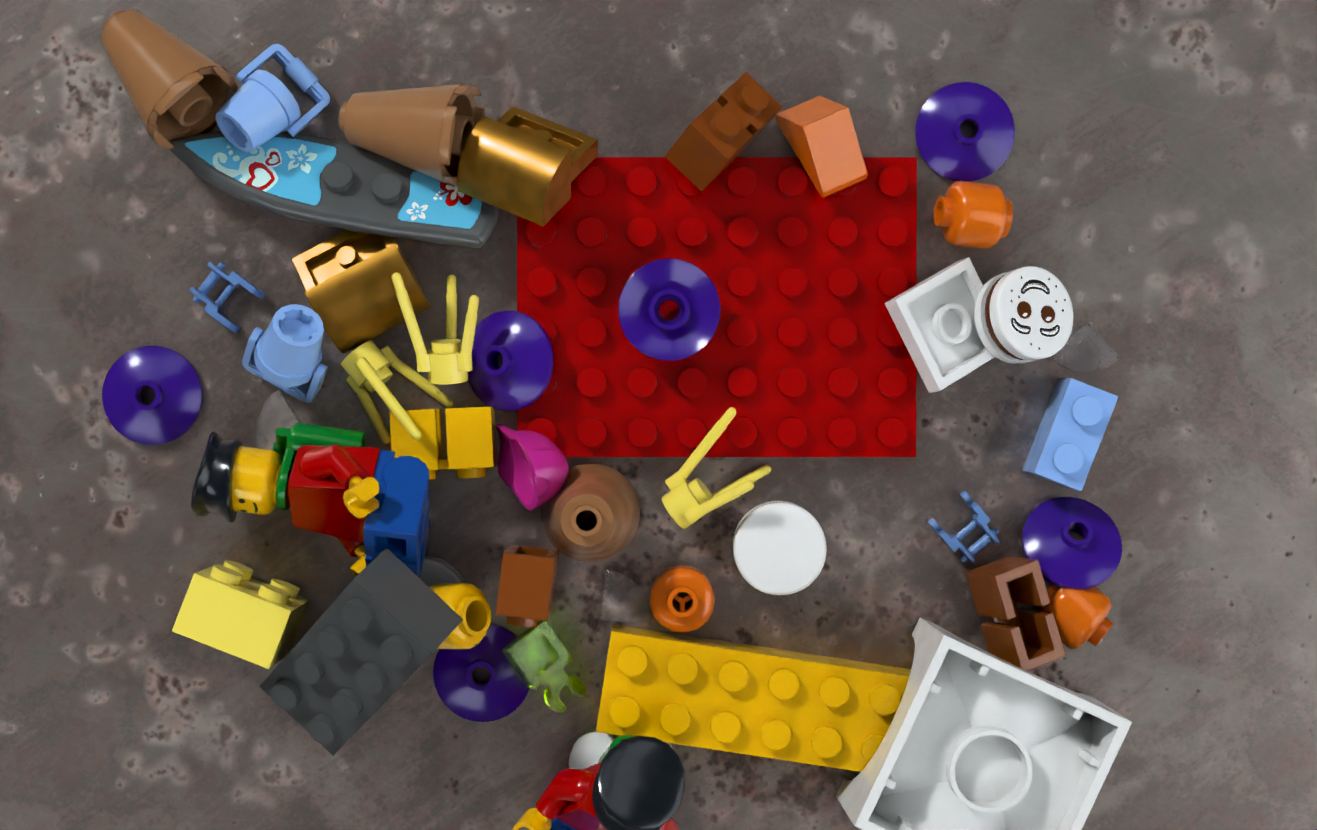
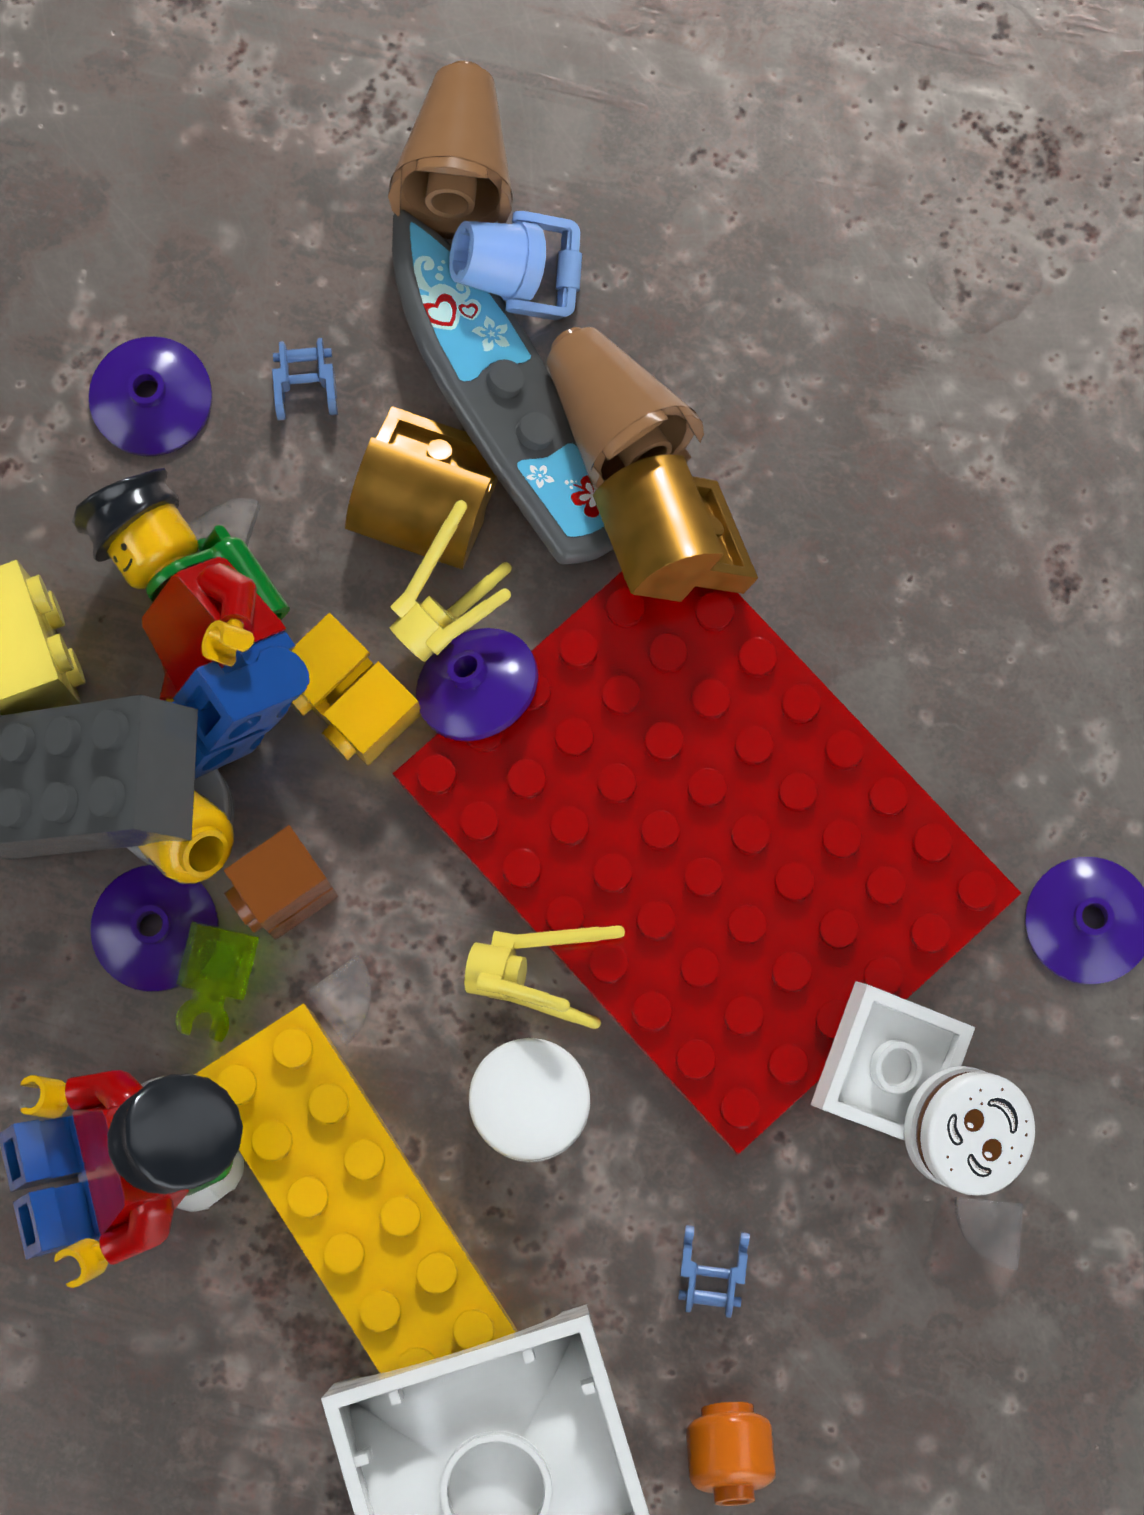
camera: 50 degrees right, 10 degrees down
light blue piece [242,304,328,403] -> none
light yellow plant [341,340,454,444] -> none
dark pink cap [494,424,569,511] -> none
medium nougat cone [541,463,640,562] -> none
dark purple dish [618,259,720,361] -> none
orange head [650,564,715,633] -> none
dark orange piece [665,72,782,192] -> none
orange slope [775,96,868,198] -> none
orange head [934,181,1013,249] -> none
dark orange piece [965,556,1066,671] -> none
dark purple dish [1021,497,1122,590] -> none
light blue brick [1022,378,1119,491] -> none

